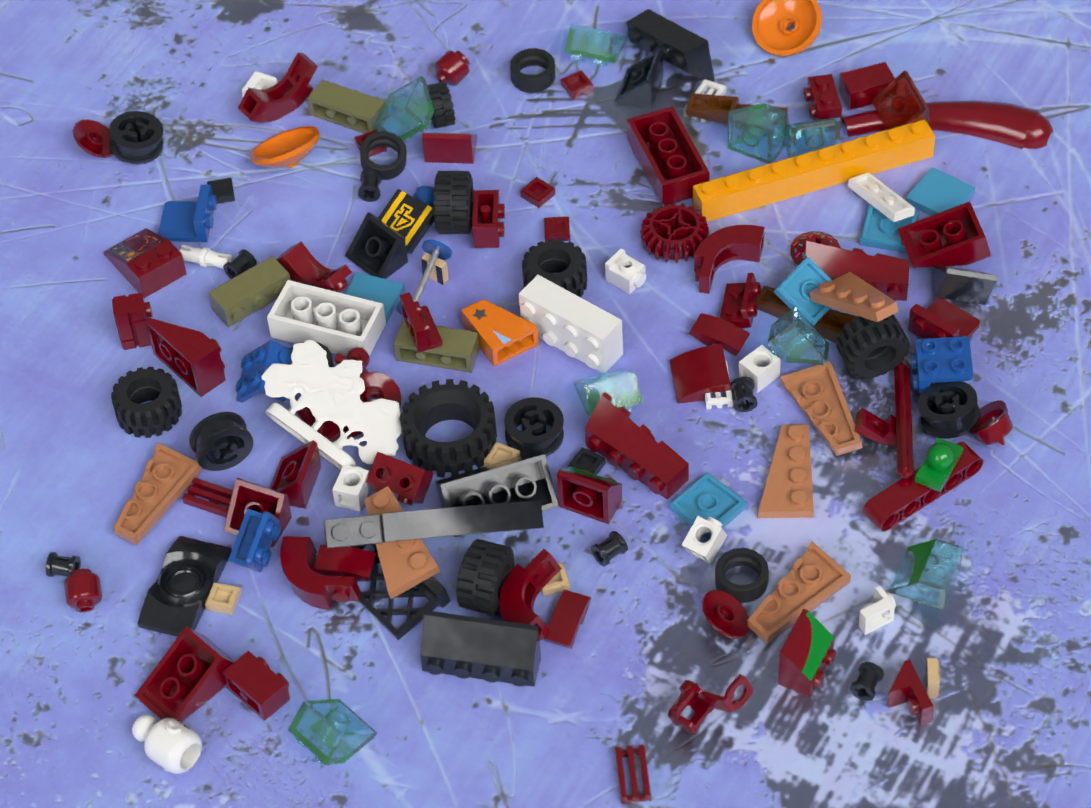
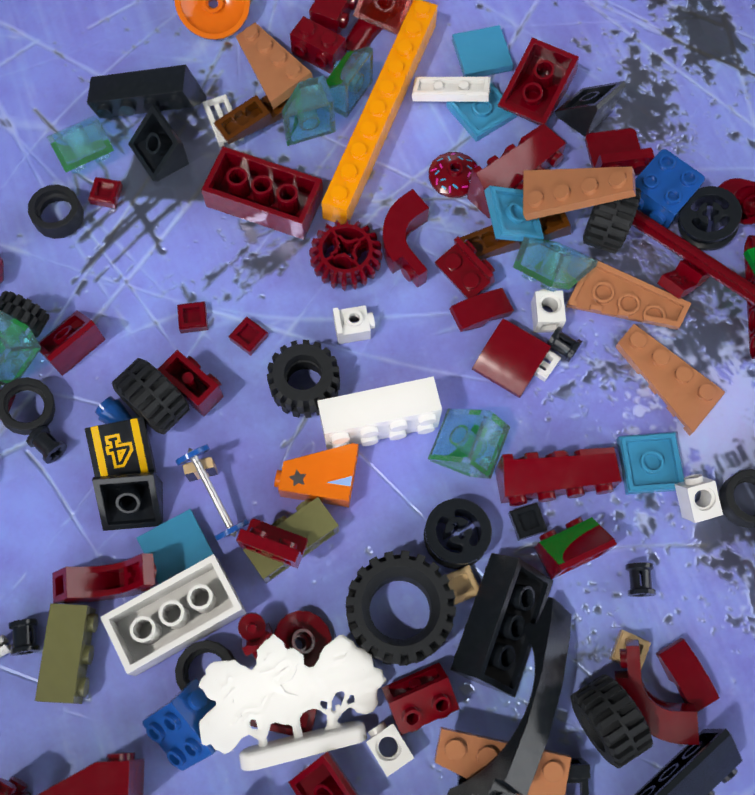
camera: 55 degrees left, 20 degrees up
none -> nougat wing [236,22,314,109]

